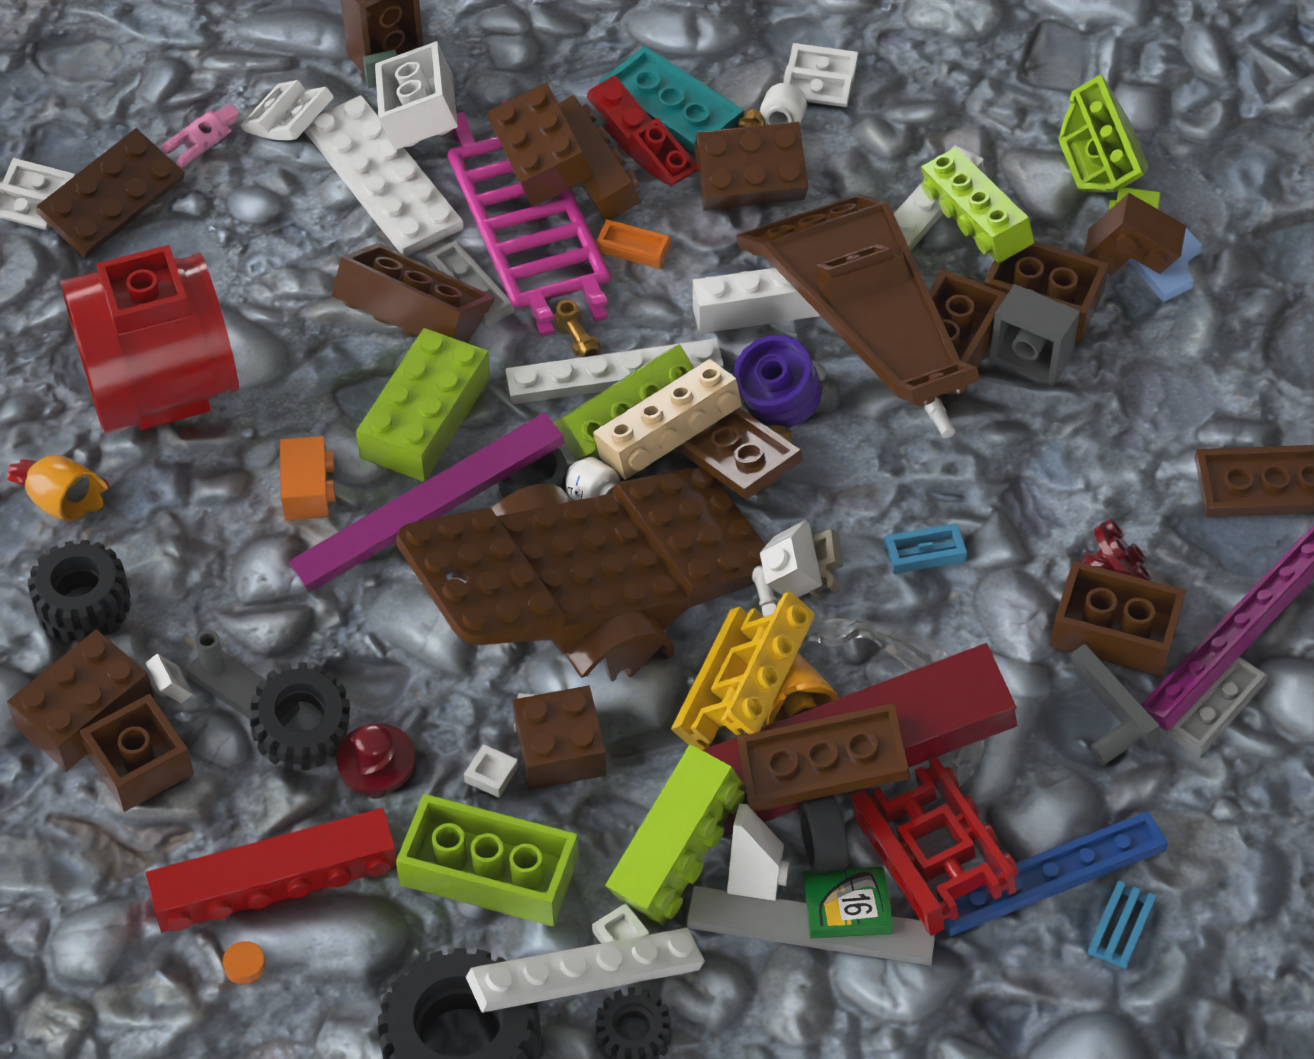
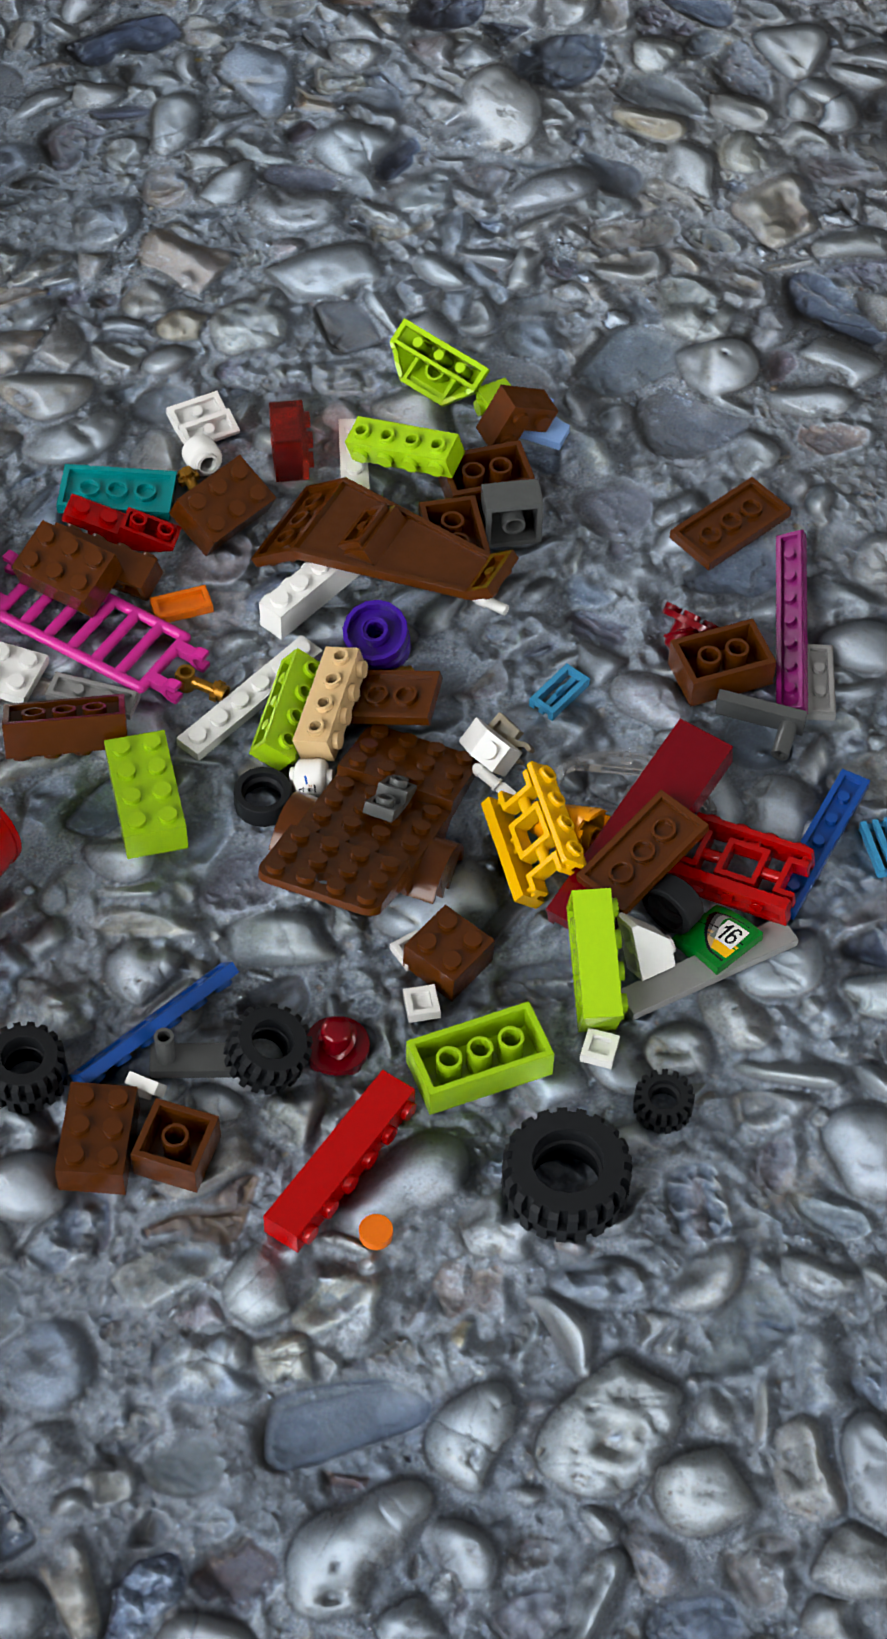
camera: 40 degrees left, 0 degrees up
orange brick [280,436,336,520] -> none
magenta tile [289,412,565,593] -> none
white plate [466,927,705,1013] -> none
none -> blue plate [69,962,239,1084]
none -> clear red brick [269,400,314,482]
none -> dark grey slope [363,774,417,823]

